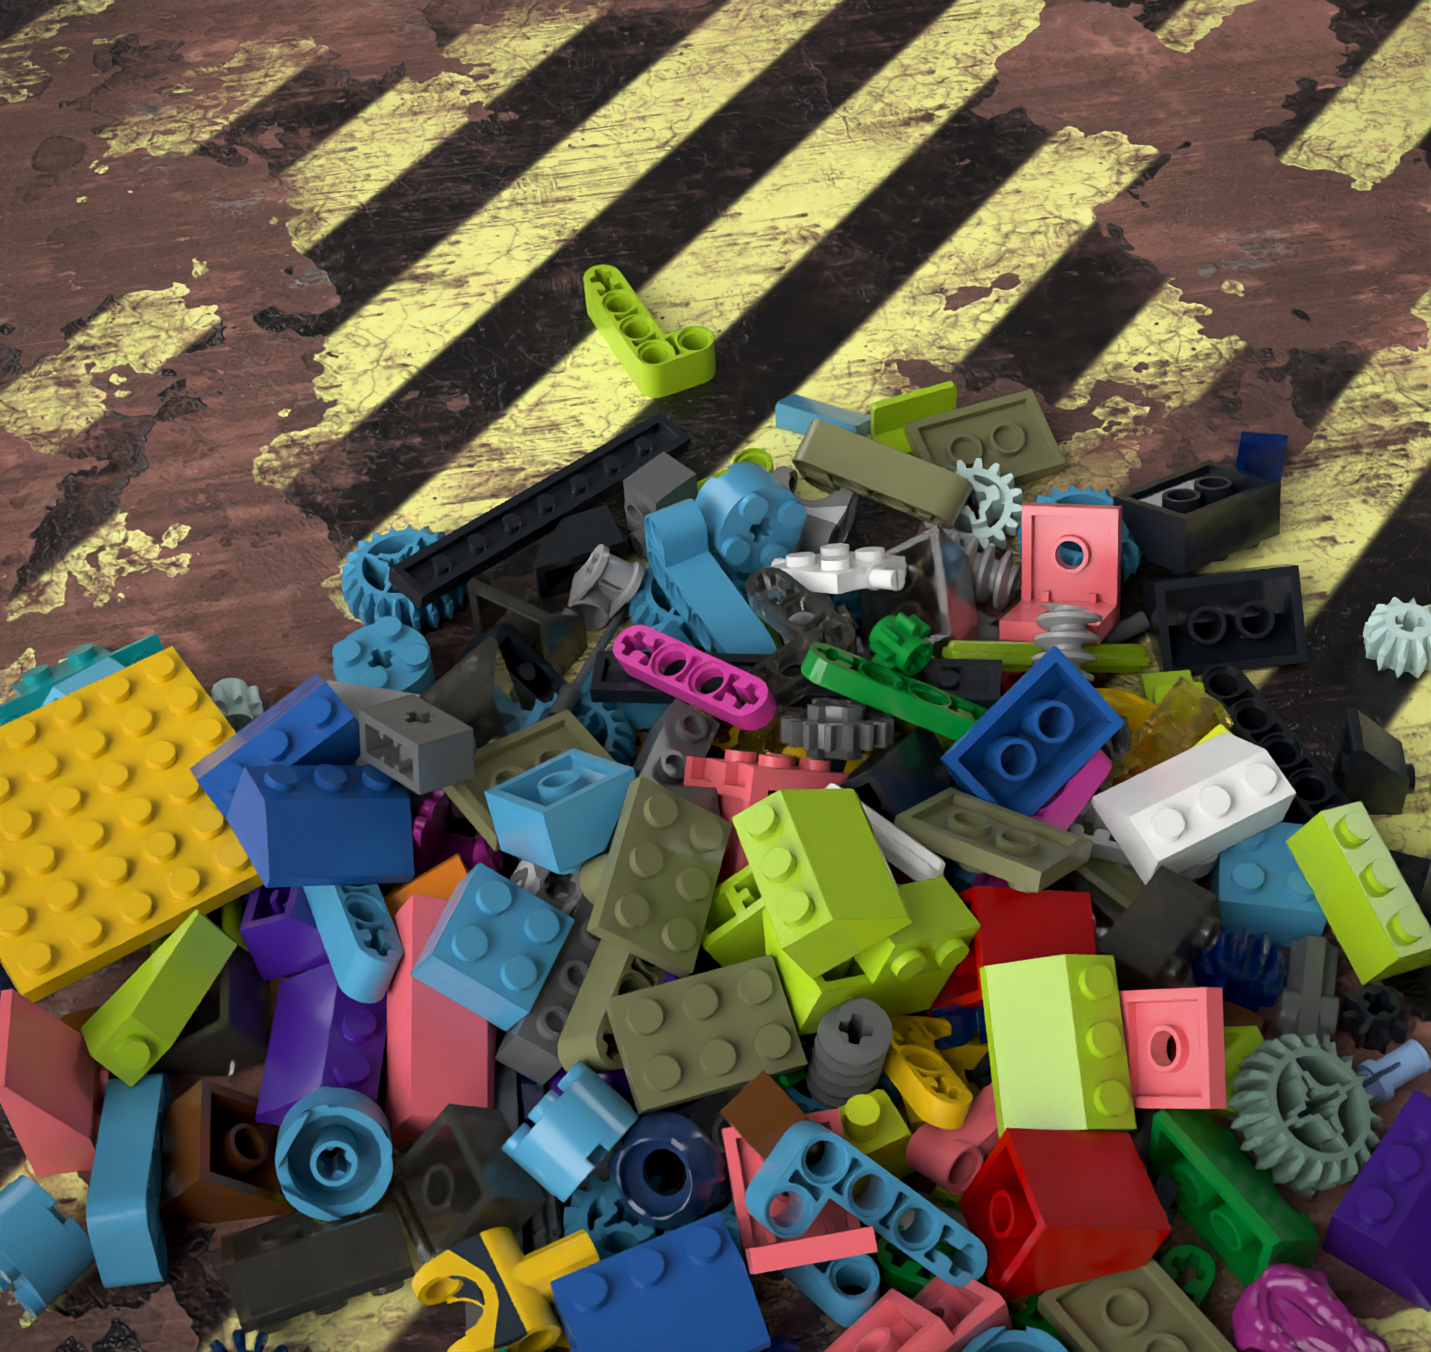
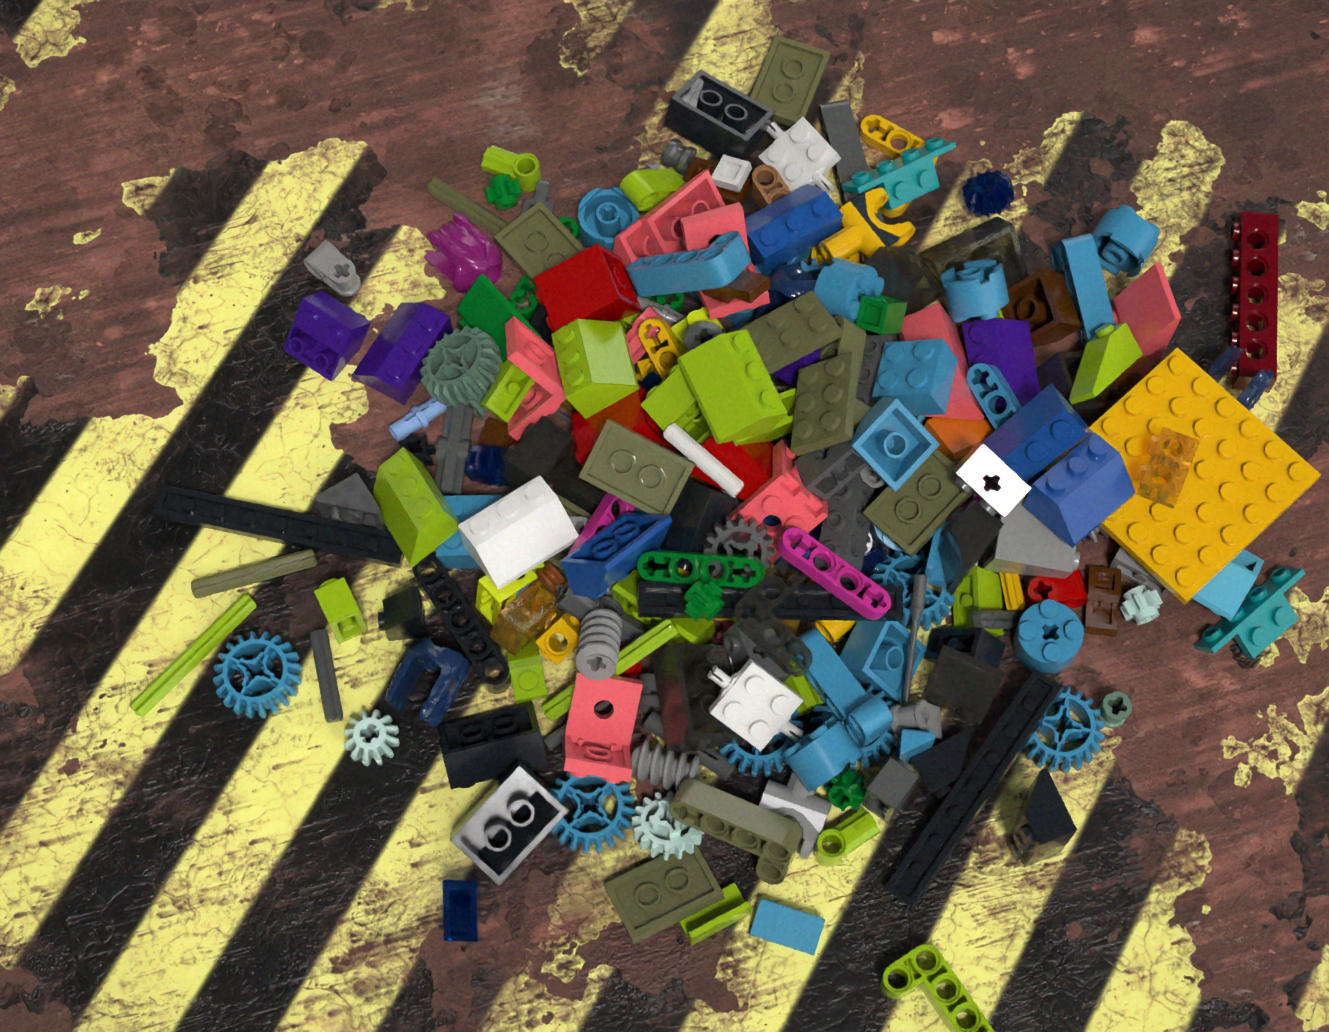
camera: 170 degrees right, 20 degrees up
none -> dark blue piece [386,638,469,727]
none -> green brick [856,295,907,335]
none -> dark azure slope [895,729,936,764]
none -> black slope [1009,767,1077,868]
none -> sand green bush [1098,691,1132,729]
none -> clear yellow brick [1134,427,1200,509]

